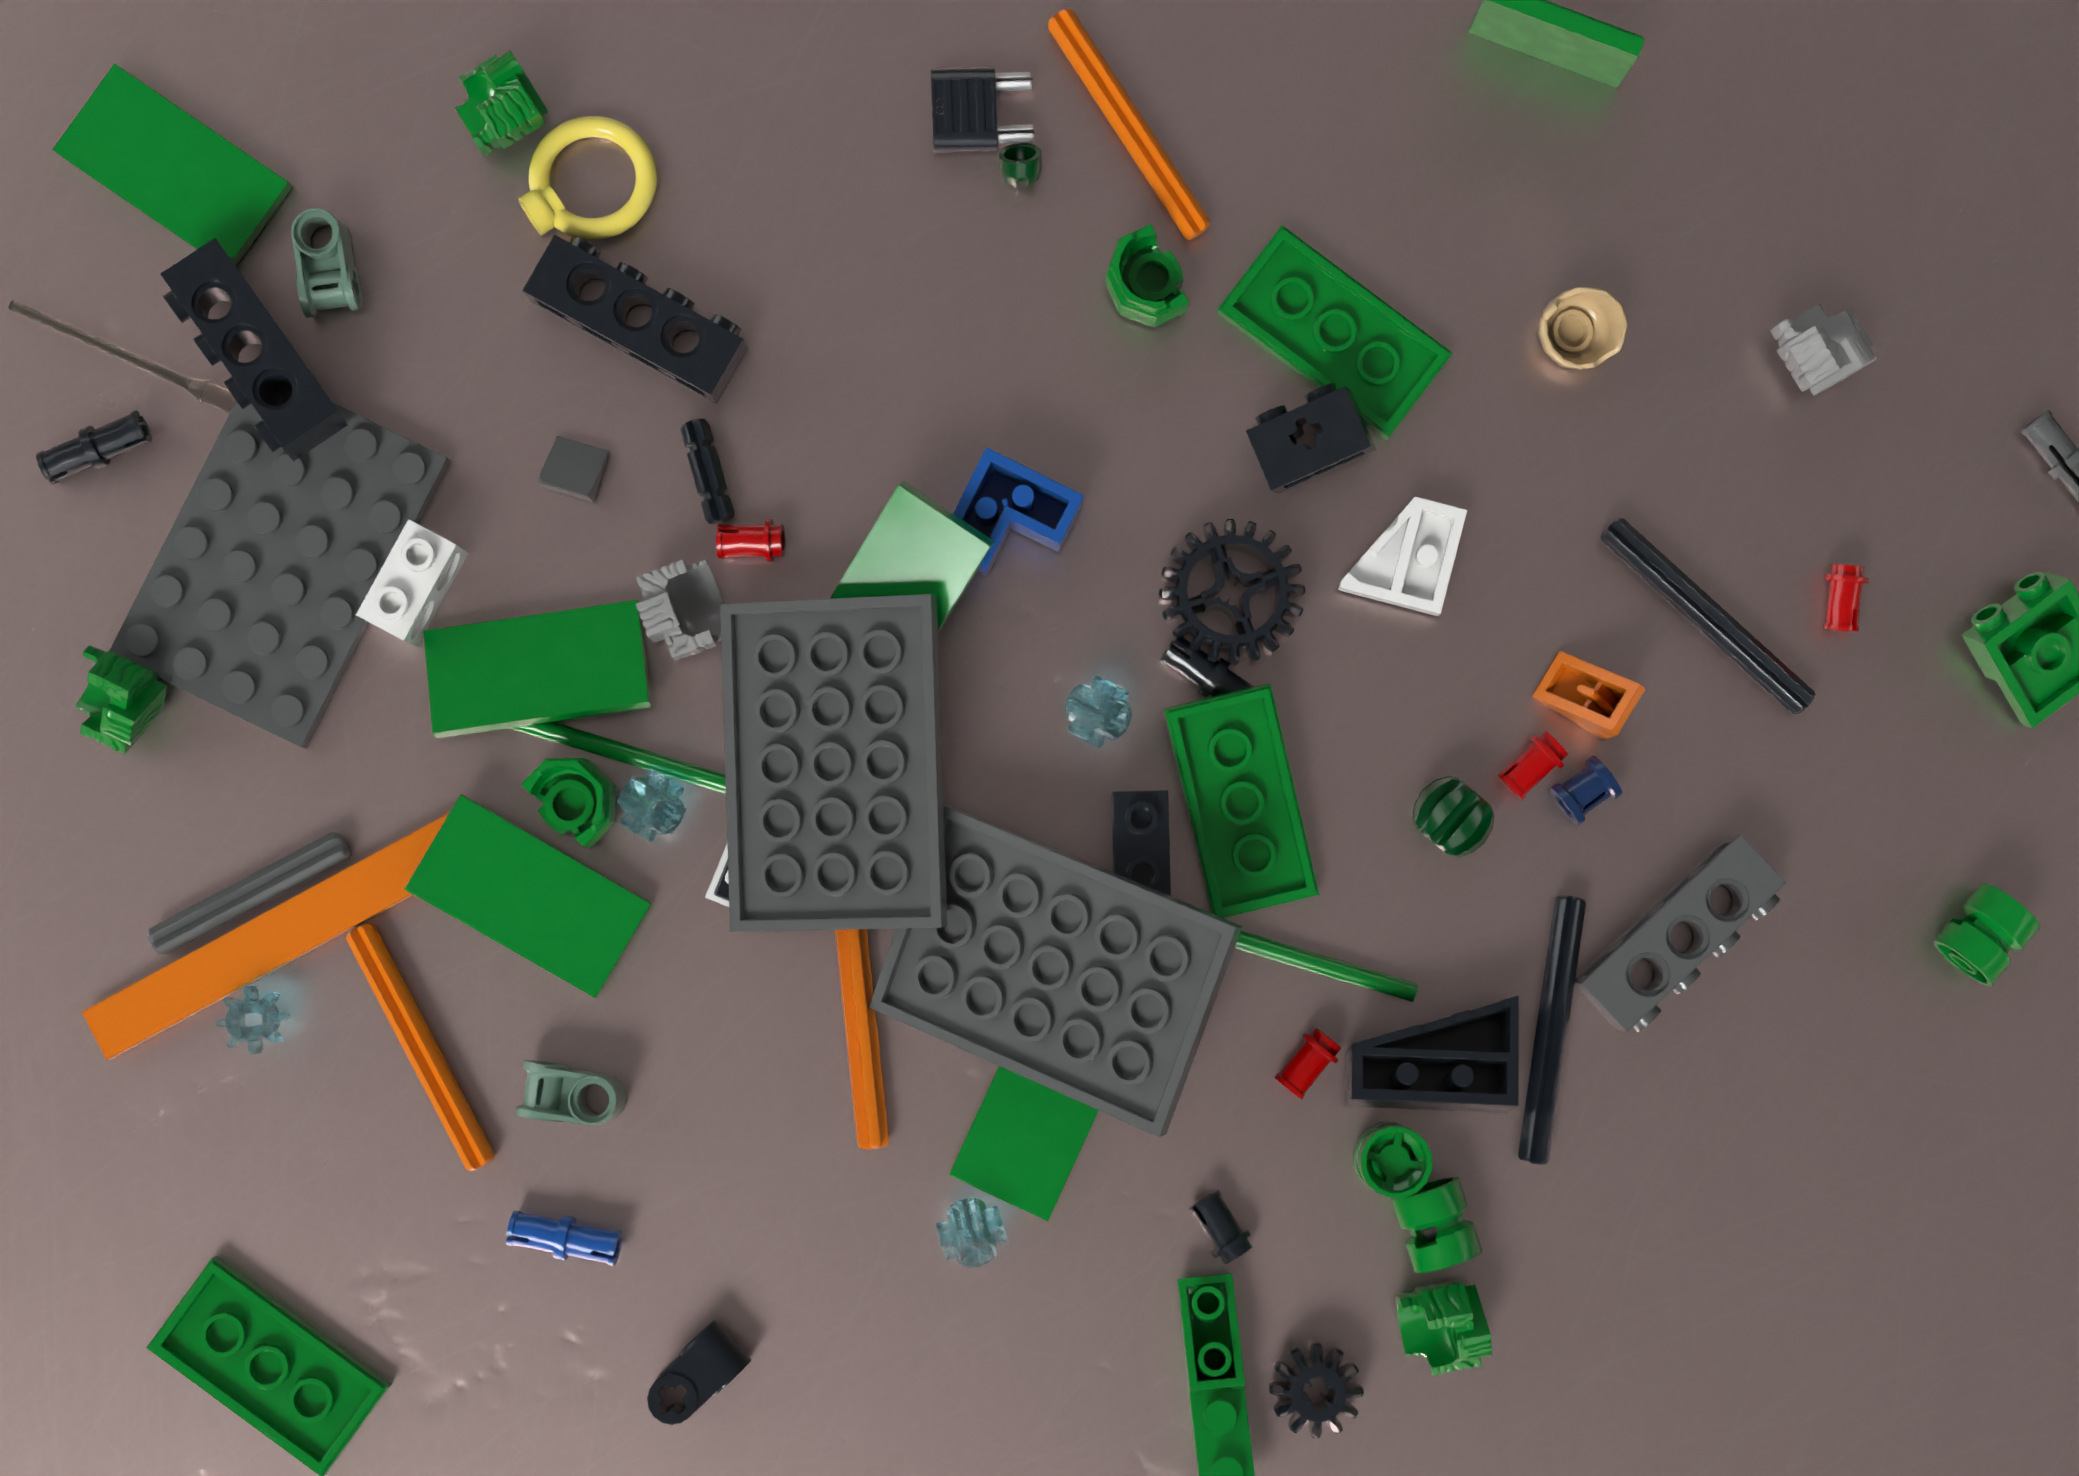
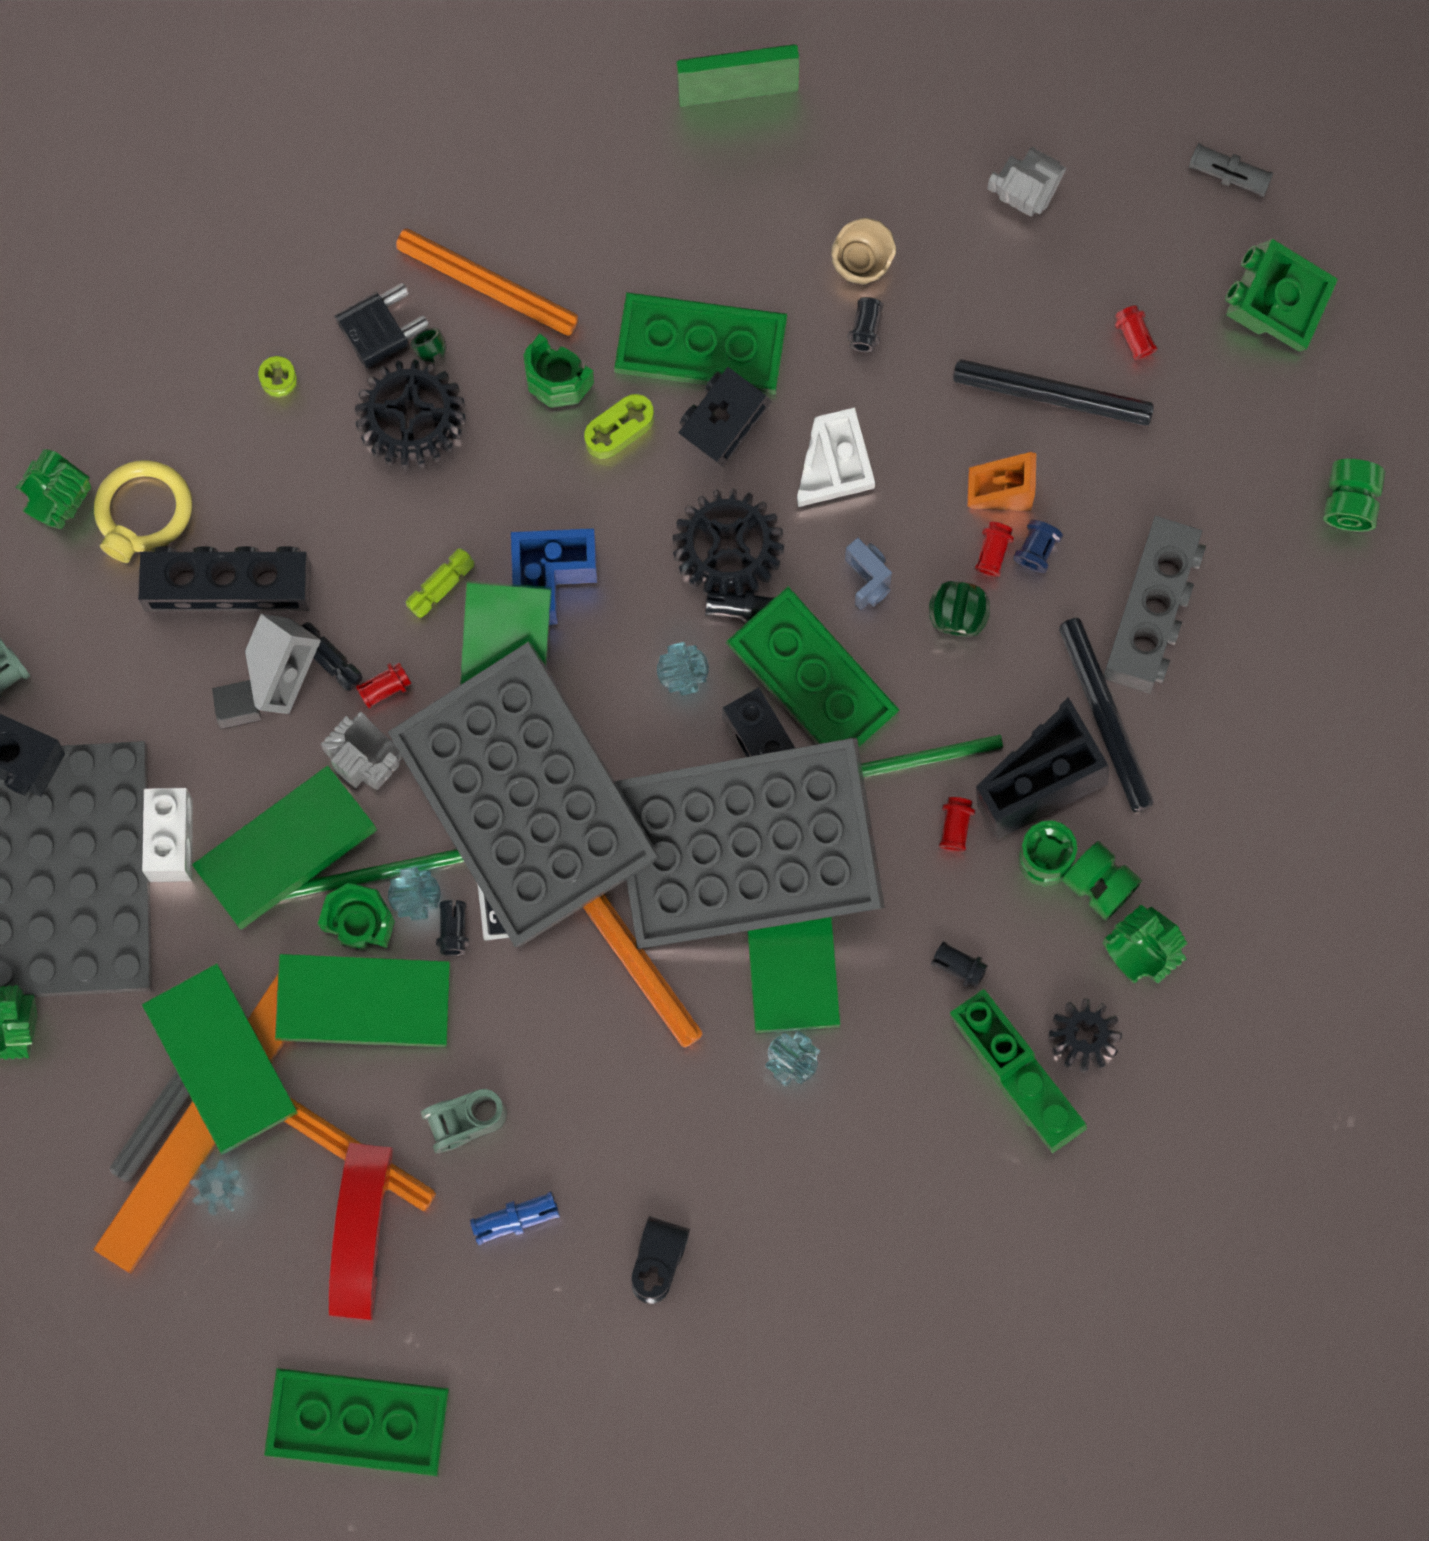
camera: 25 degrees left, 10 degrees down
none -> green tile [141,964,298,1155]
none -> light grey slope [245,614,321,714]
none -> lime bush [258,356,297,397]
none -> red slope [329,1143,393,1320]
none -> black gear [355,358,466,470]
none -> lime axle [405,548,475,618]
none -> black pin [436,900,470,956]
none -> lime beam [584,394,654,459]
none -> sand blue bracket [845,537,892,610]
none -> black pin [847,297,884,353]

